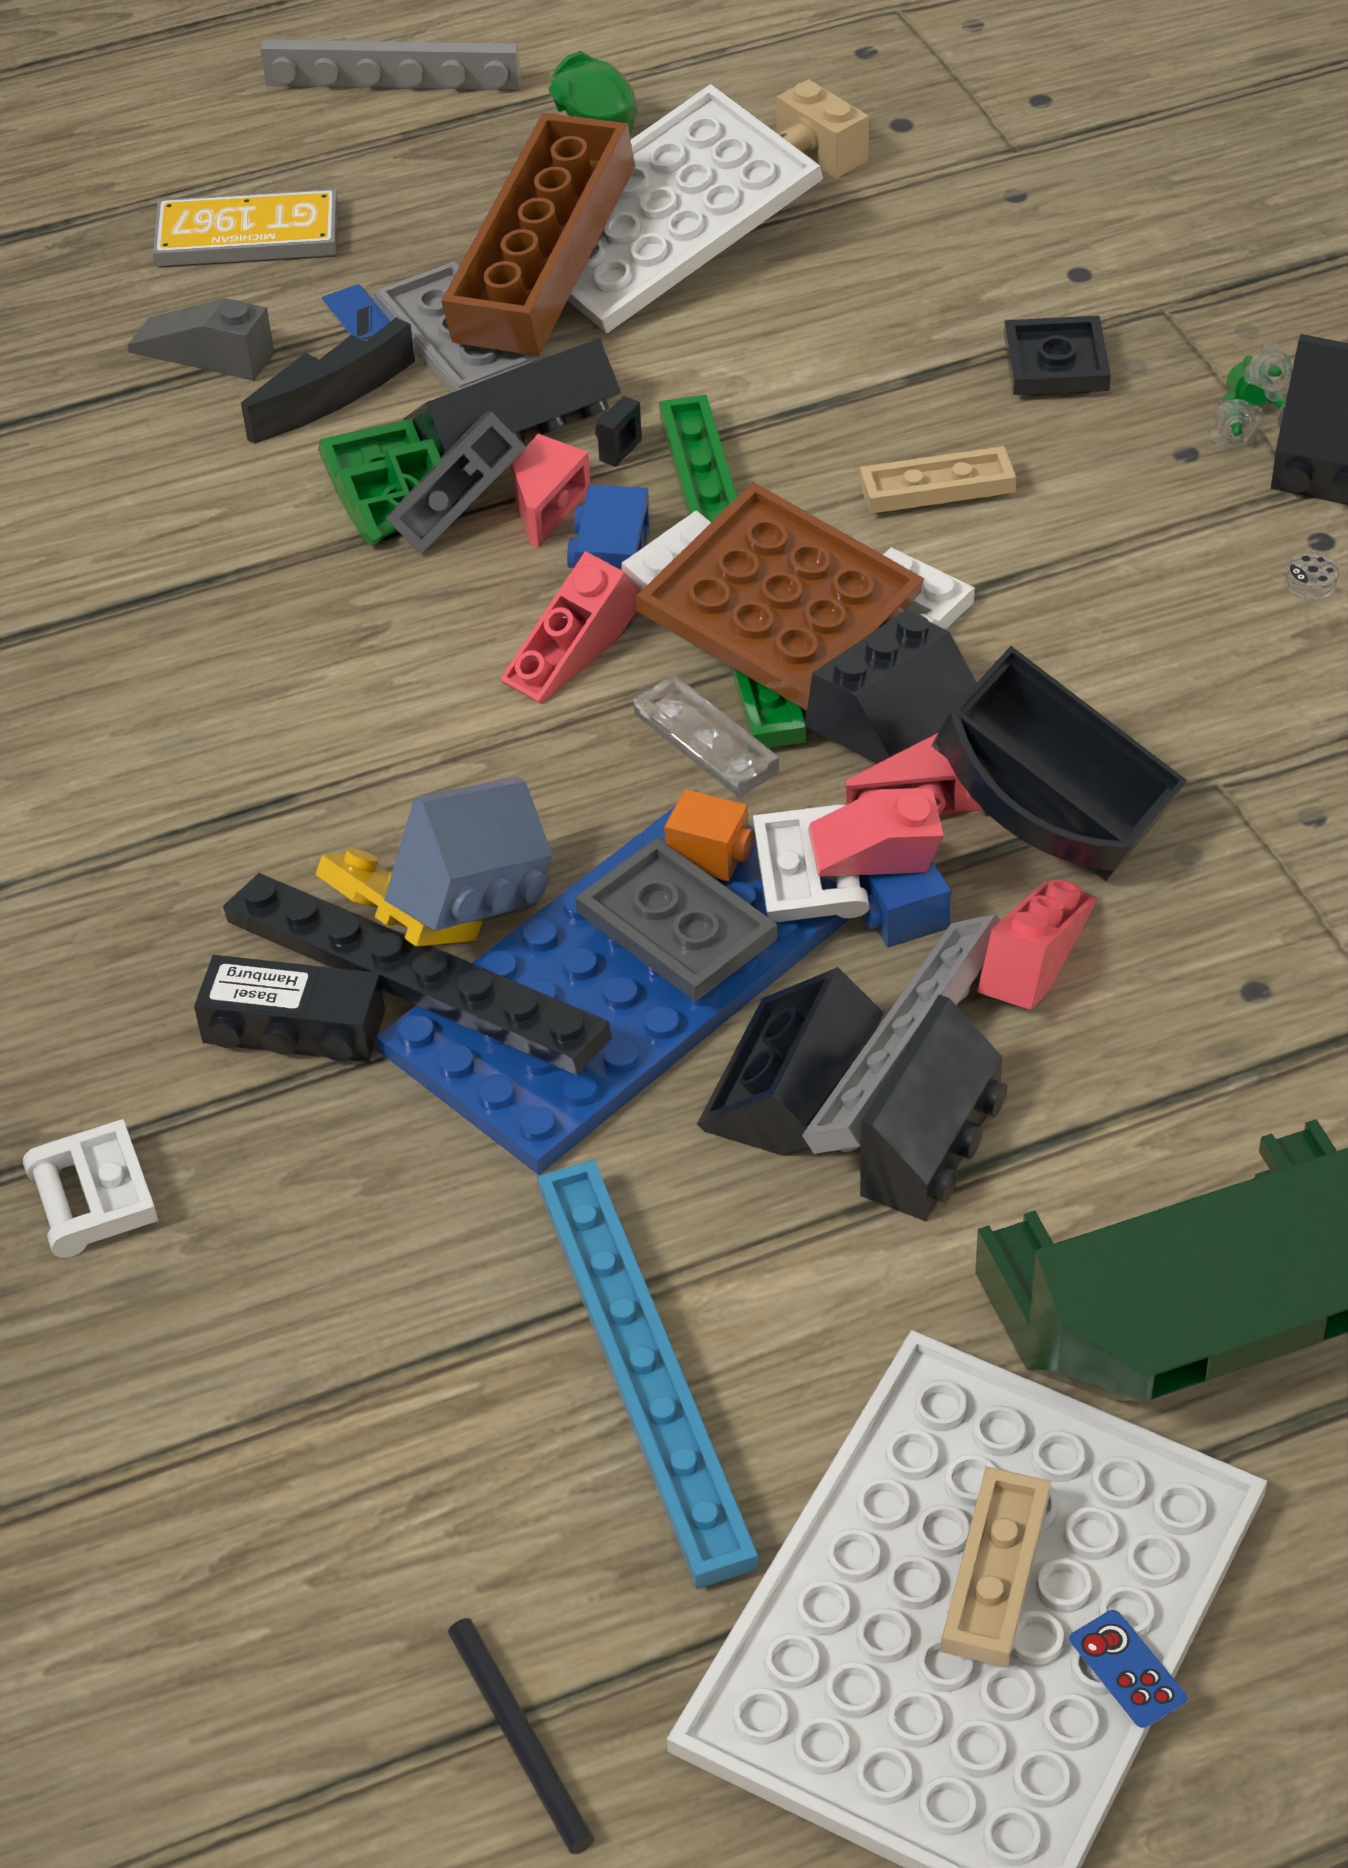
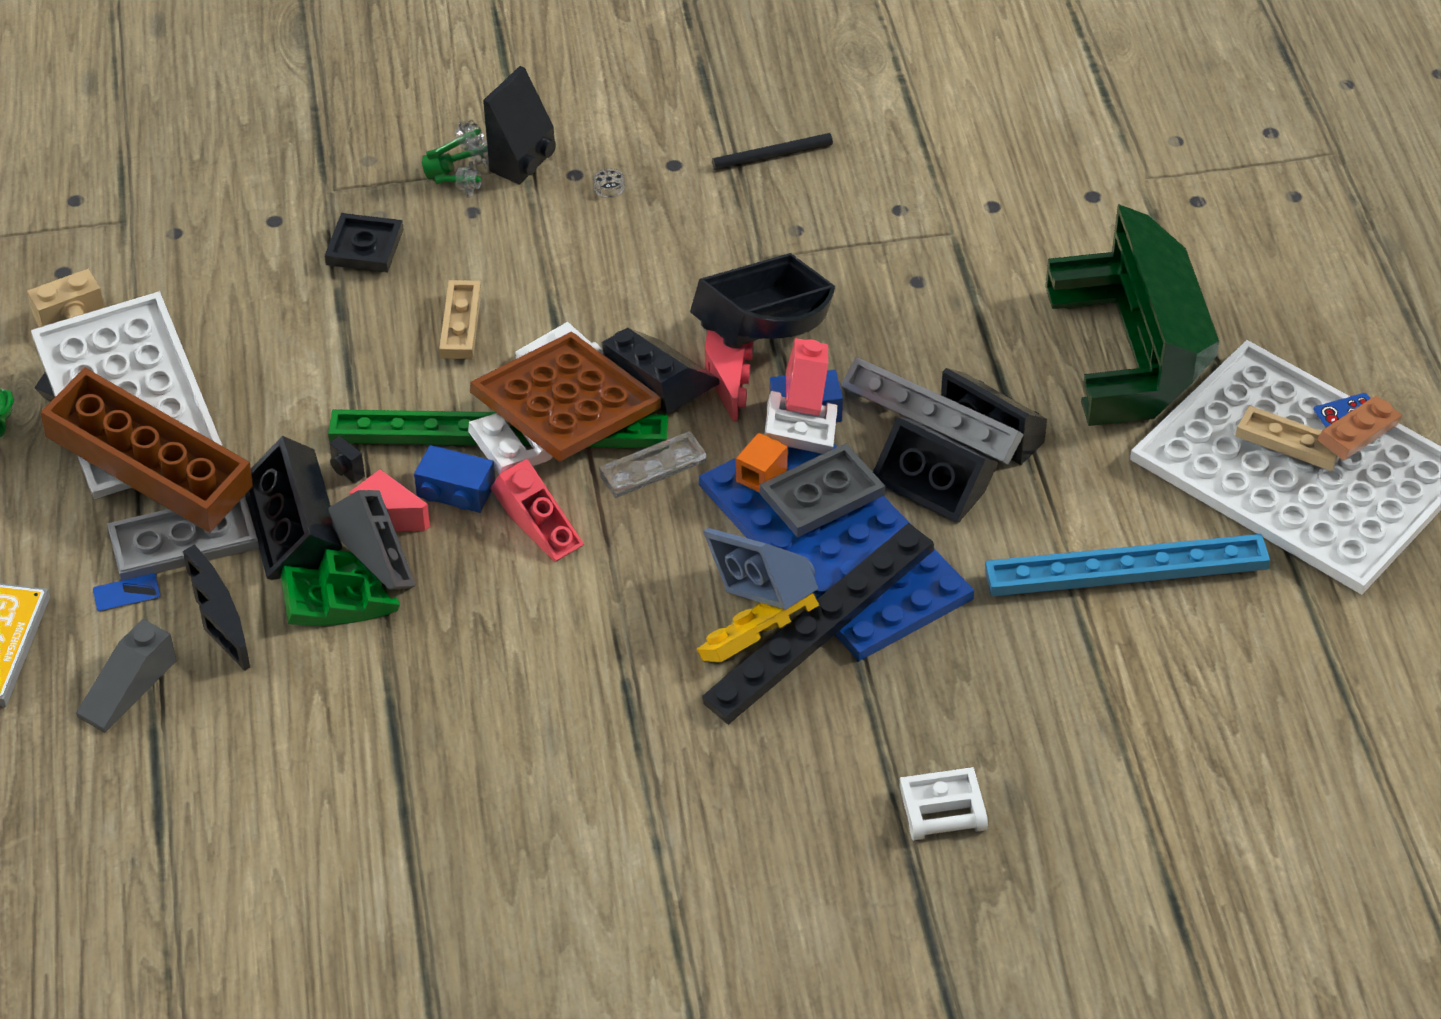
camera: 80 degrees left, 0 degrees up
black brick [194,955,385,1062] -> none
black bar [448,1618,594,1854] -> none
coral slope [977,879,1097,1010] -> none
none -> nougat plate [1317,395,1403,460]

